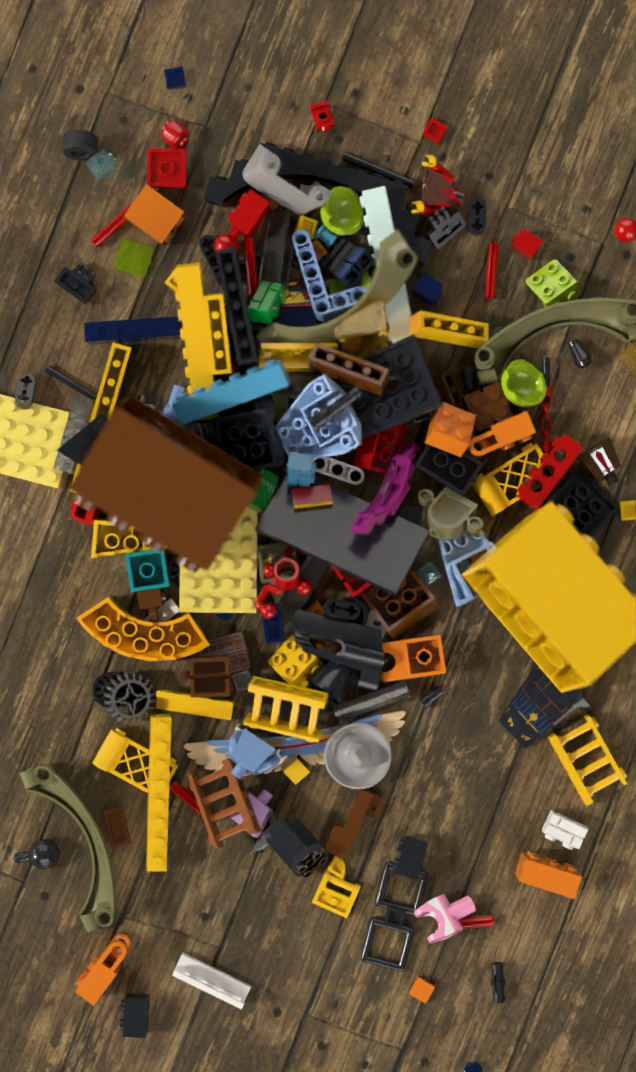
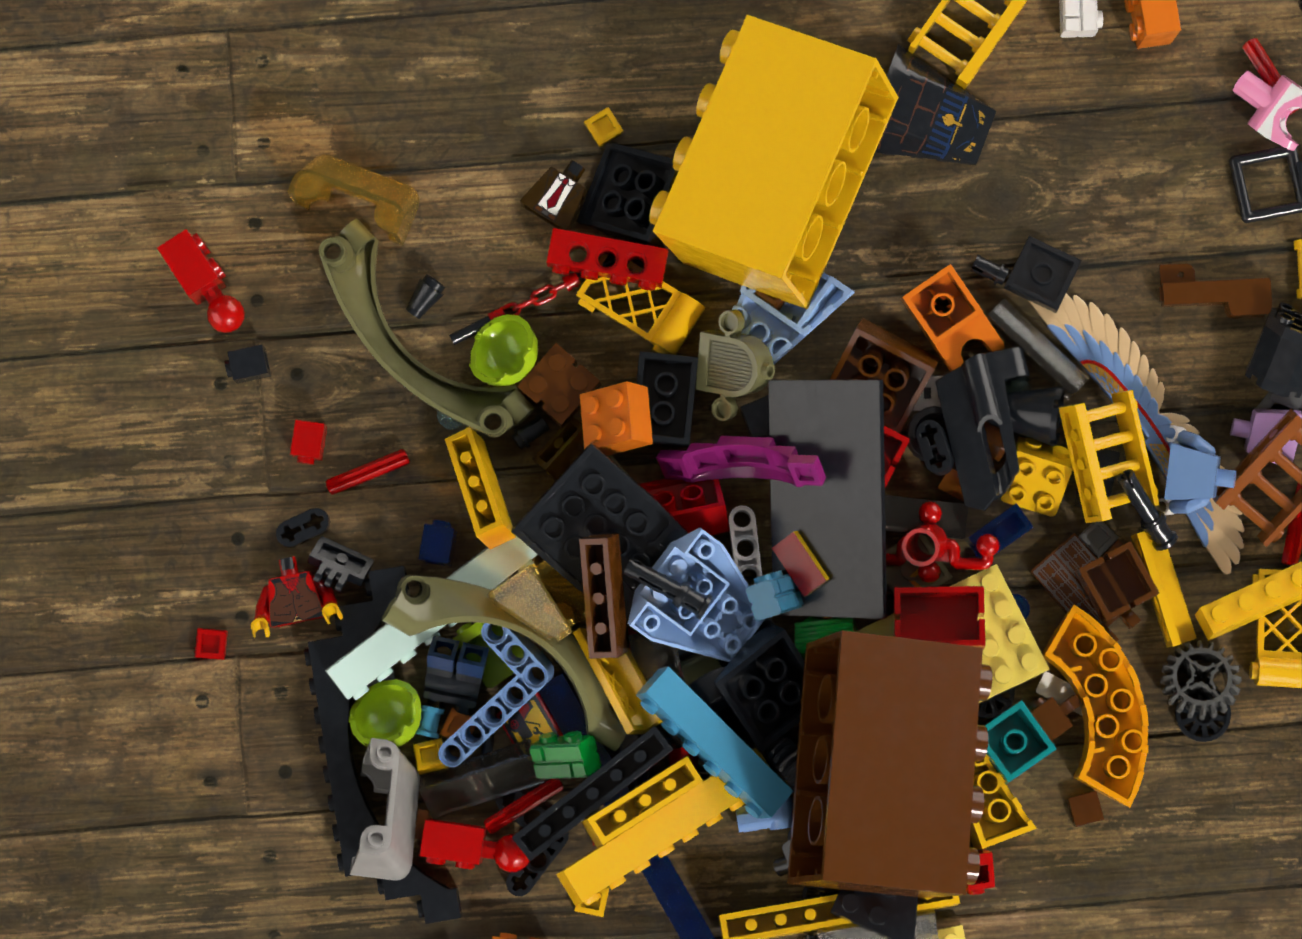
camera: 115 degrees left, 5 degrees down
yellow tile [282,757,310,785] -> none
red brick [310,100,335,133] -> none
light grey hat [324,723,391,789] -> none
yellow tile [326,855,346,880] -> none
black bar [342,152,416,188] -> none
black piece [392,836,428,881] -> none
clear light blue tile [416,561,442,588] -> none
orange brick [466,411,536,457] -> none
lime bracket [526,260,581,308] -> none
none -> black brick [225,344,271,384]
none -> red piece [894,586,986,650]
none -> black tile [1004,236,1082,313]
none -> reddish brown tile [1067,791,1104,827]
none -> black pin [1116,469,1178,551]

